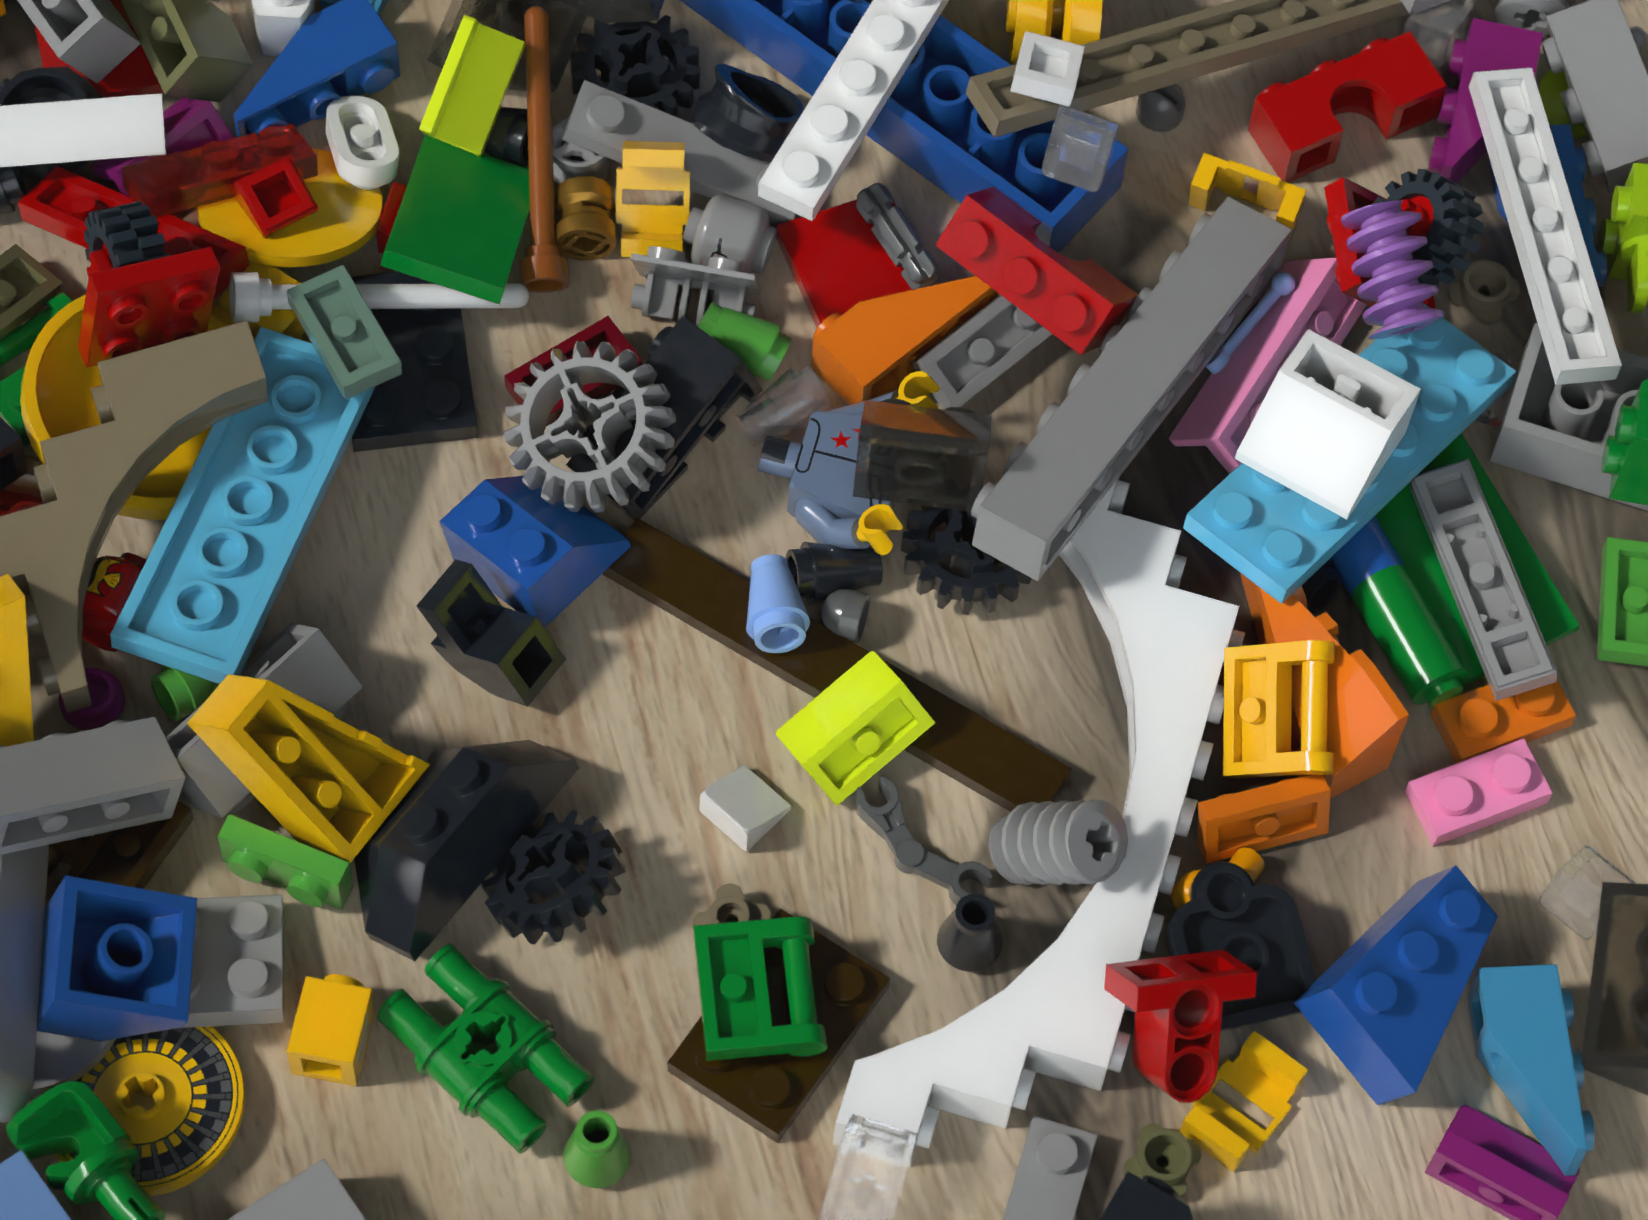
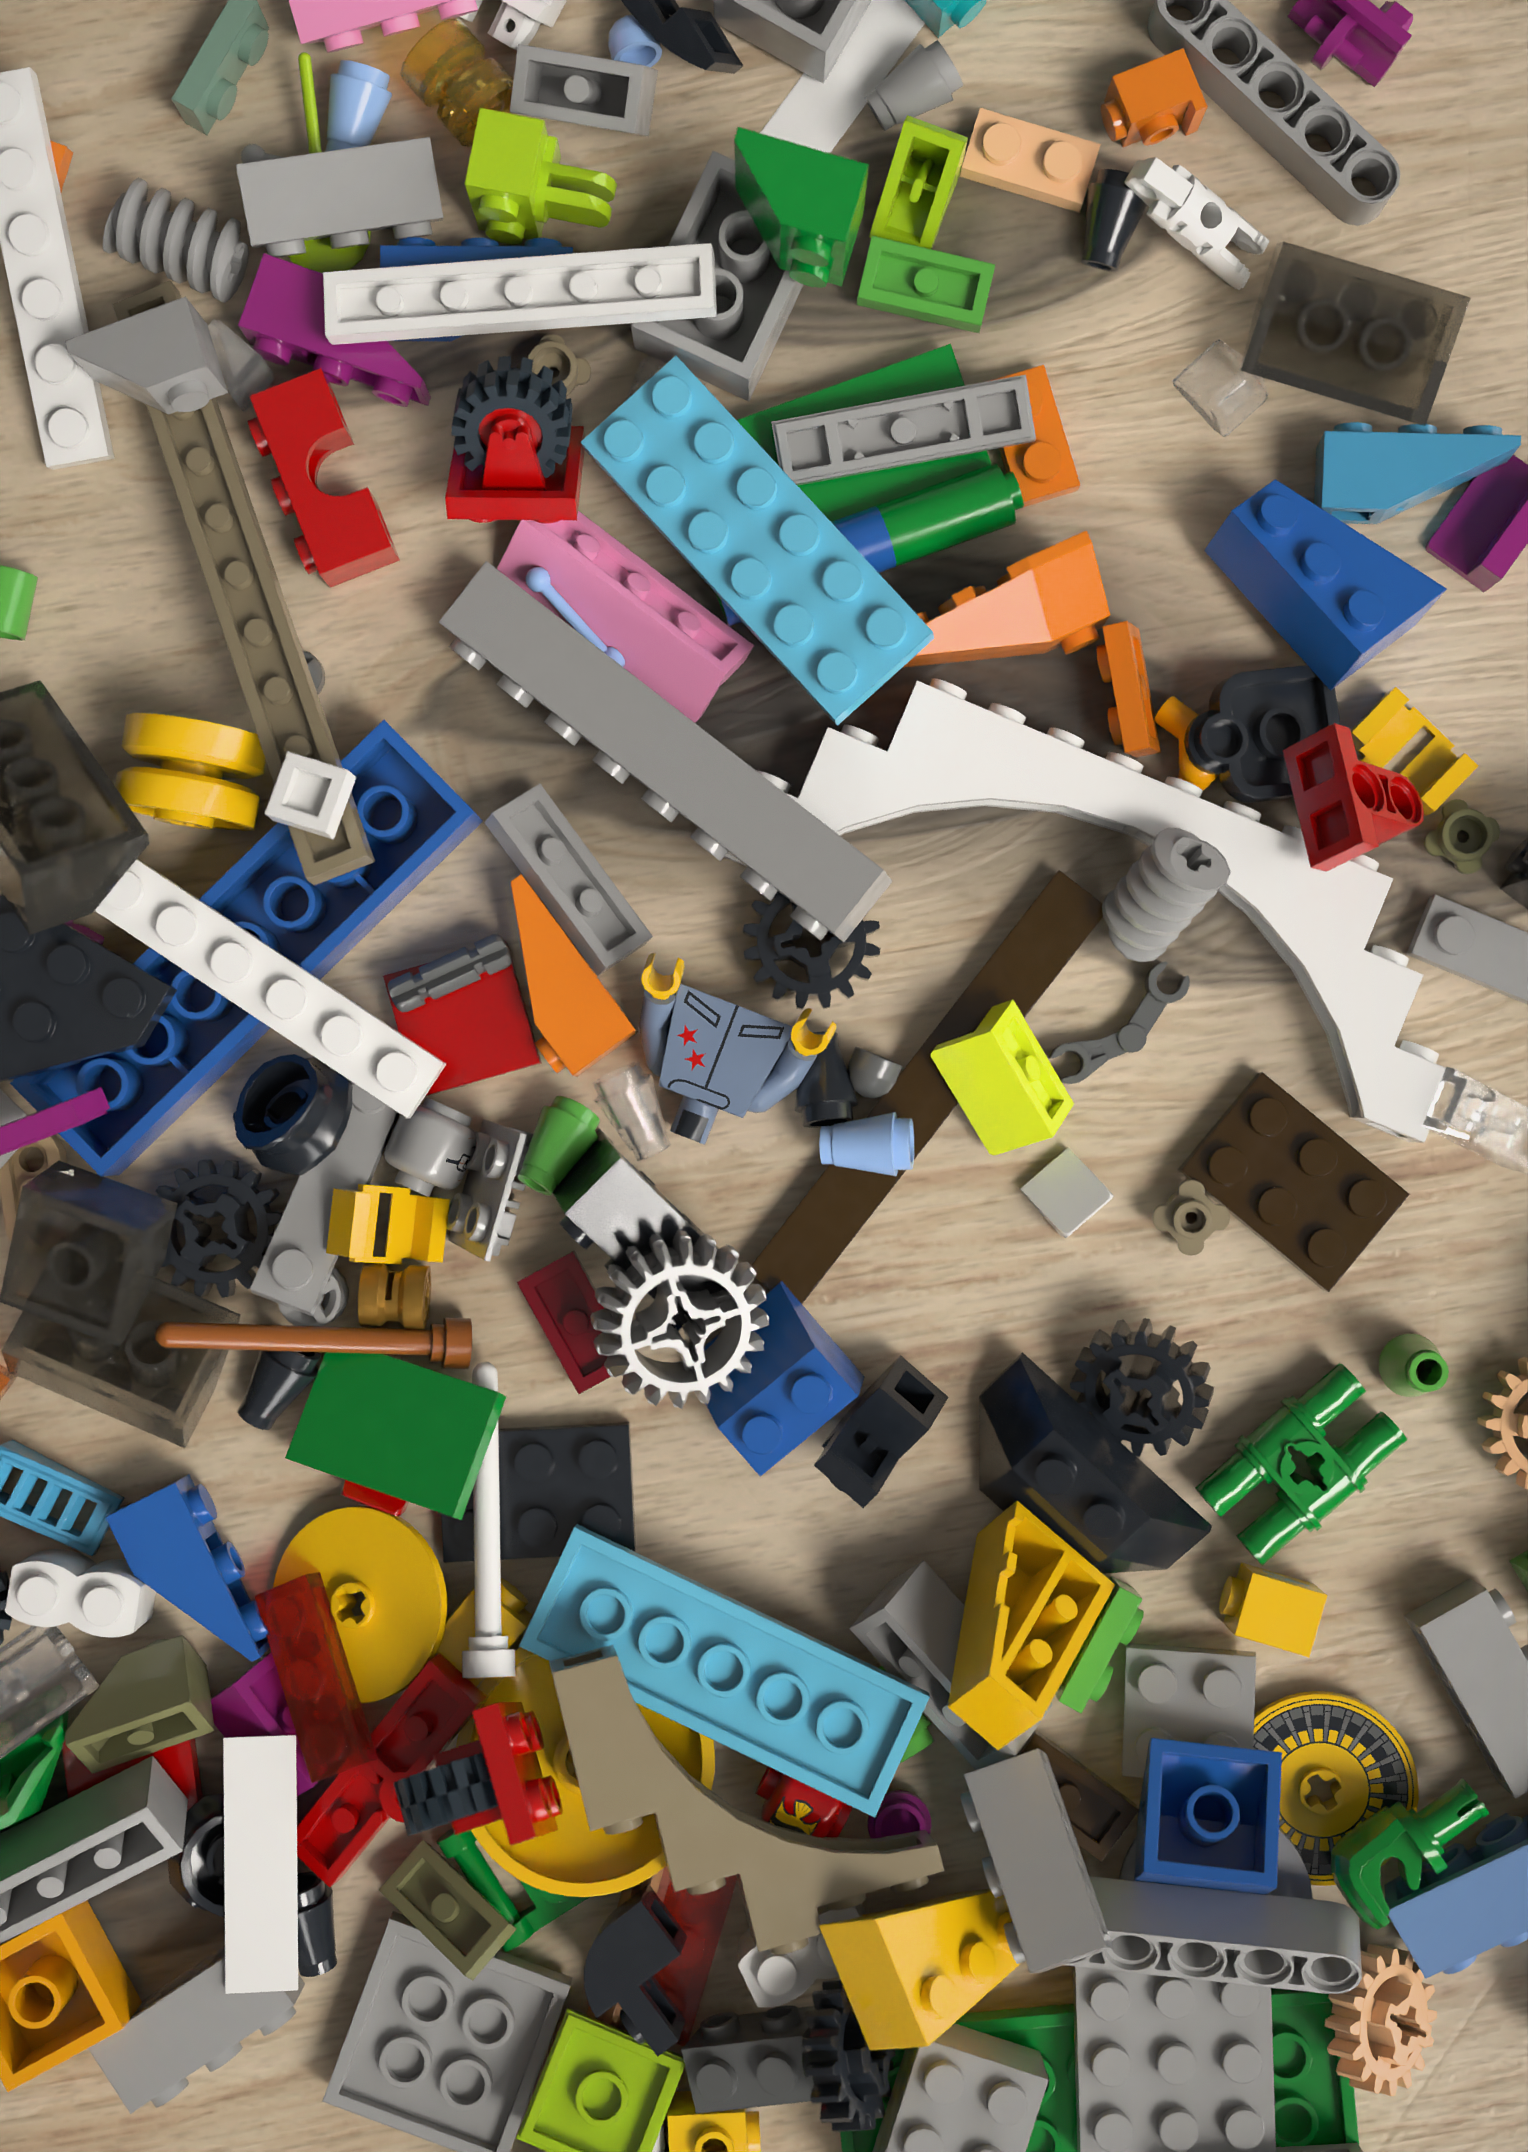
camera: 80 degrees left, 25 degrees up
red slope [234,155,319,238] -> none
sand green plate [287,265,402,400] -> none
white plate [325,96,399,190] -> none
neon yellow panel [419,15,526,157] -> none
green plate [693,917,827,1061] -> none
clear smoke slope [853,399,992,512] -> none
red arch [935,186,1138,355] -> none
black cone [937,894,1003,972] -> none
clear slope [1042,105,1118,192] -> none
yellow piece [1188,152,1307,242] -> none
yellow plate [1223,640,1335,779] -> none
white slope [1235,329,1421,520] -> none
medium lavender piece [1341,200,1445,339] -> none
bright pink plate [1405,738,1553,847] -> none

